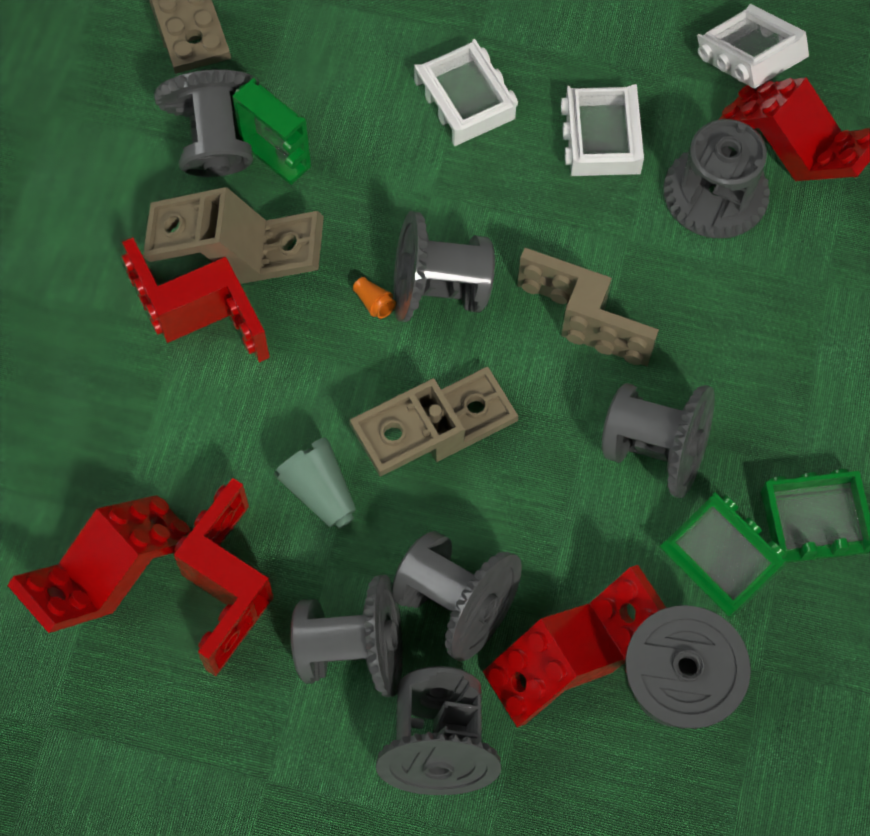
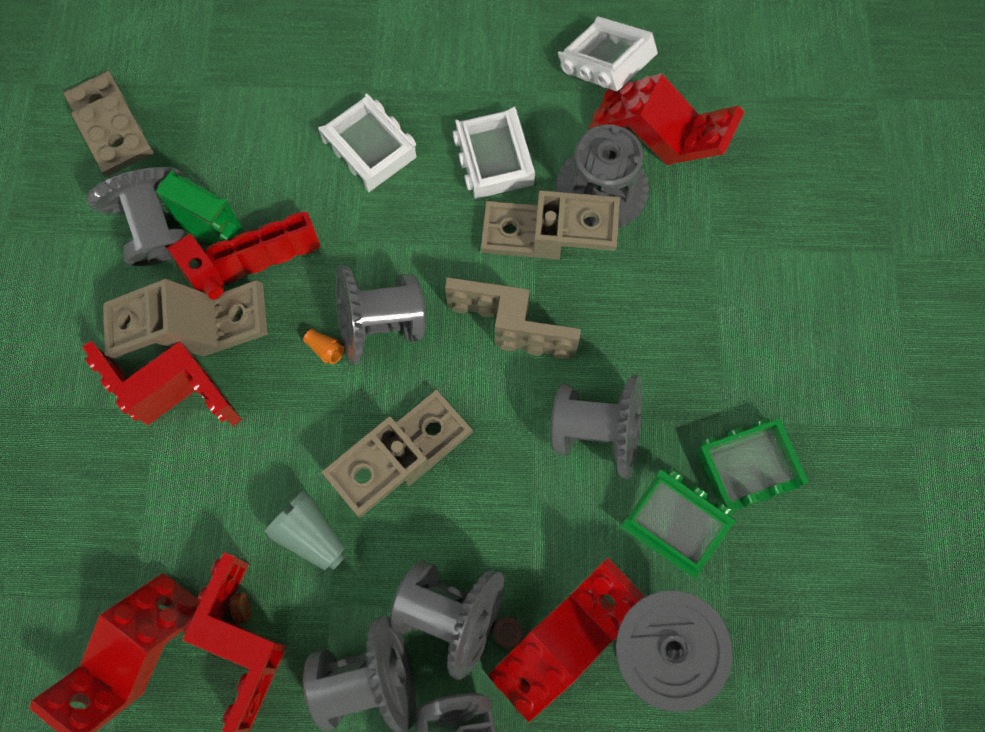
camera: 10 degrees left, 5 degrees up
none -> red torso [167,234,225,300]
none -> red brick [206,212,321,284]
none -> reddish brown tile [229,592,252,624]
none -> dark tan bracket [481,190,620,260]
none -> reddish brown tile [493,617,523,648]

